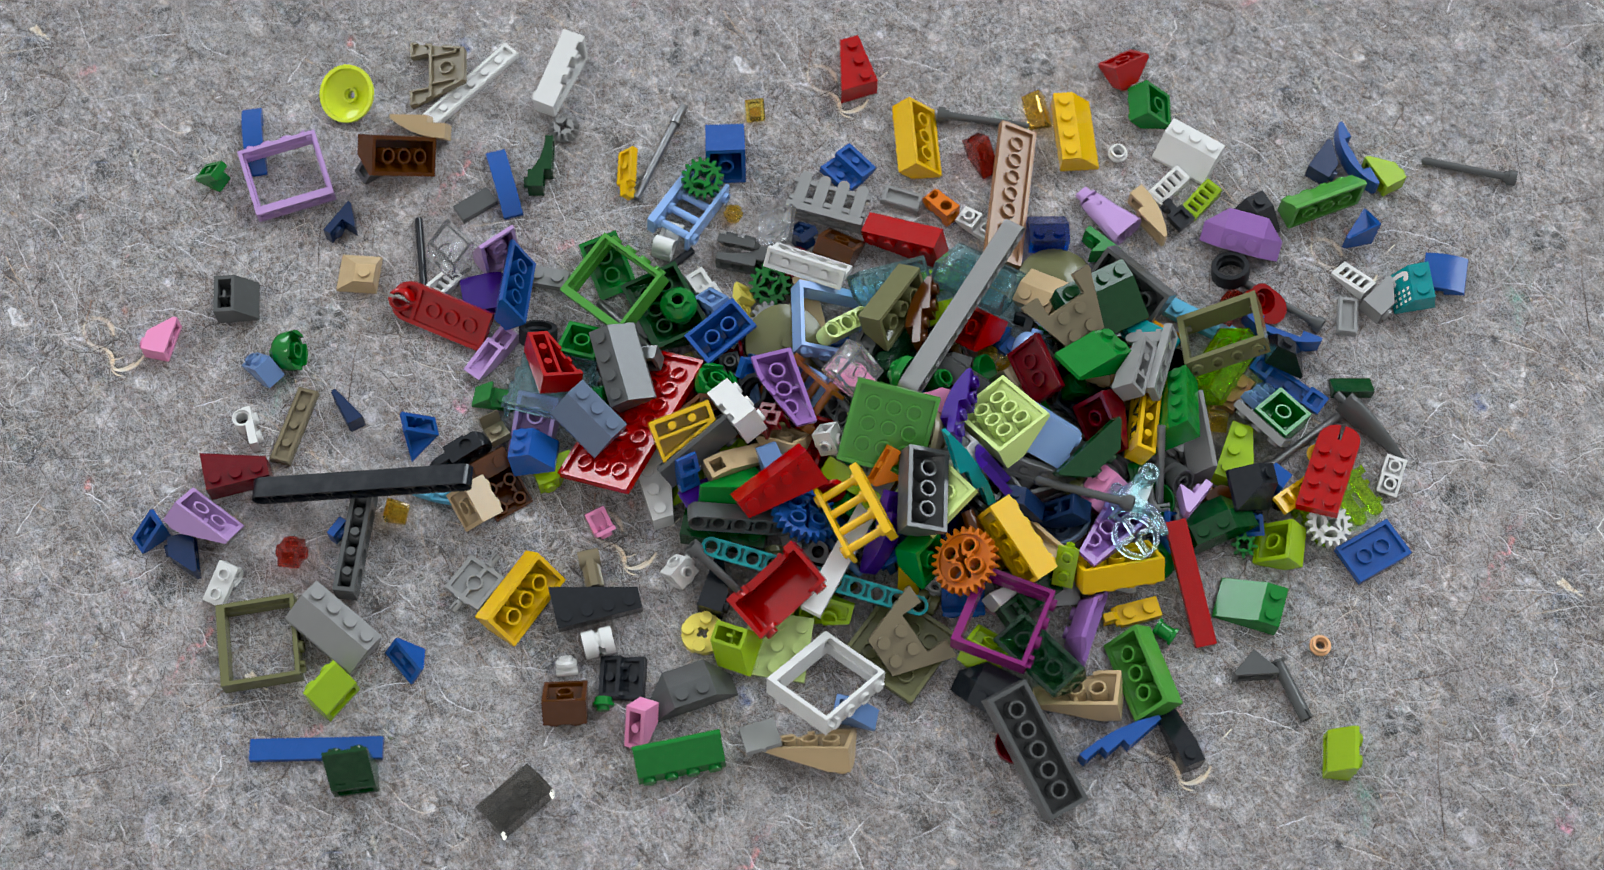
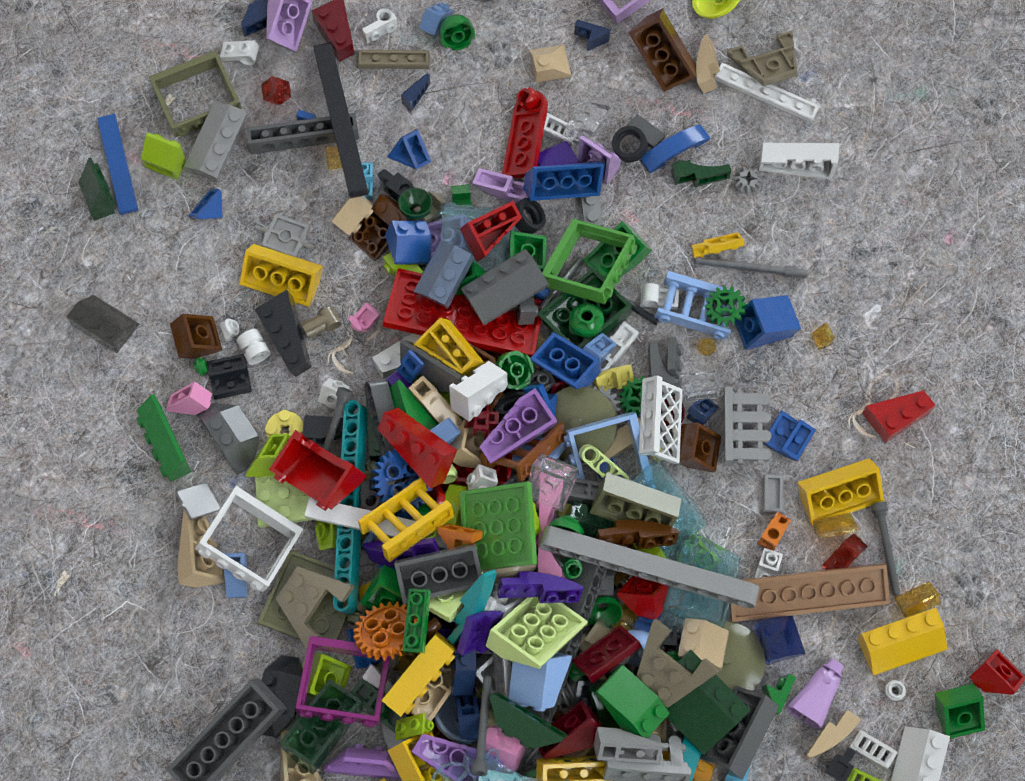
camera: 75 degrees right, 5 degrees up
black bar [415,217,427,285] -> none
red wedge [861,212,949,269] -> none
none -> dark green piece [398,188,432,219]
none -> green tile [402,589,431,653]
none -> black tyre [612,125,648,163]
none -> clear yellow slope [813,513,859,539]

